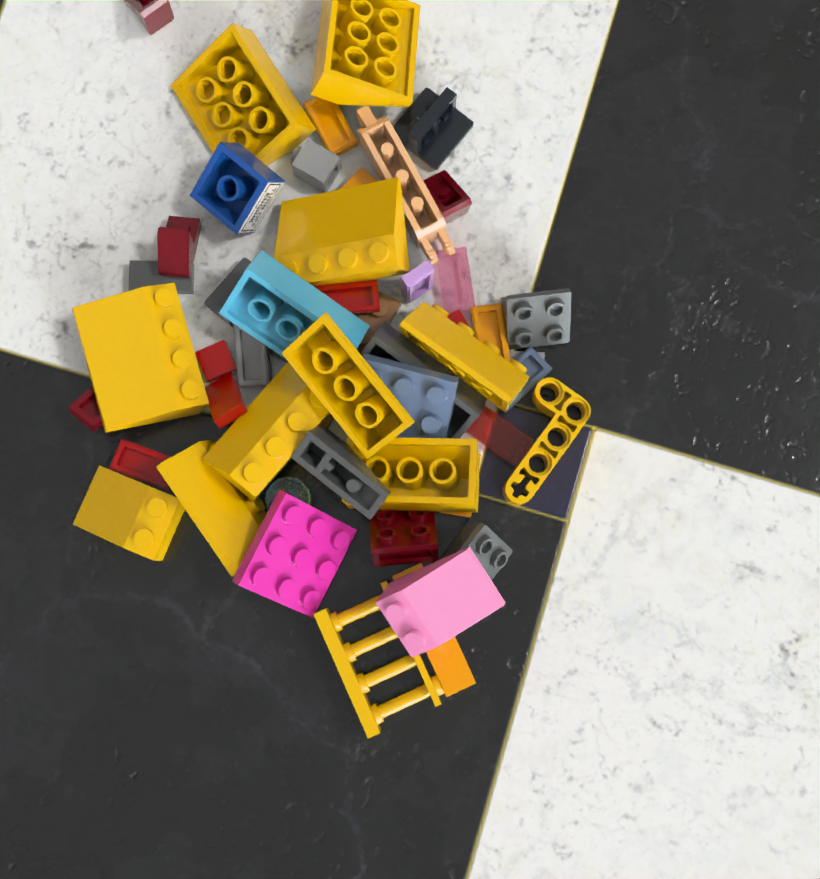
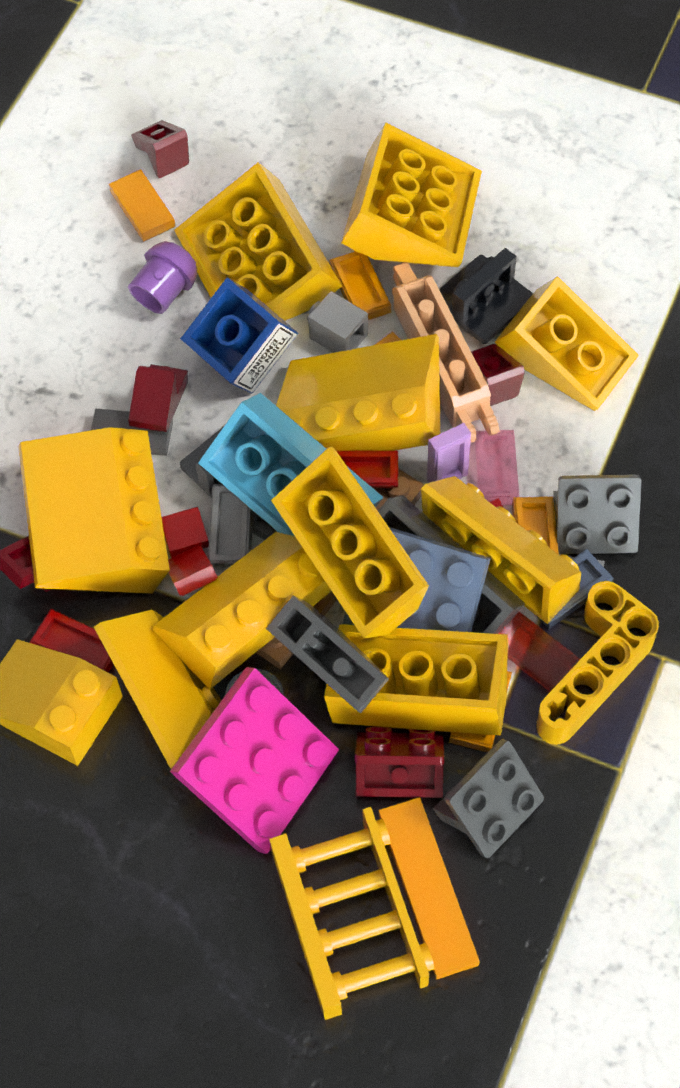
camera: 10 degrees right, 20 degrees down
bright pink slope [375,546,505,657] -> none
none -> light orange tile [109,169,176,242]
none -> medium lavender piece [128,241,197,314]
none -> yellow slope [495,276,639,411]

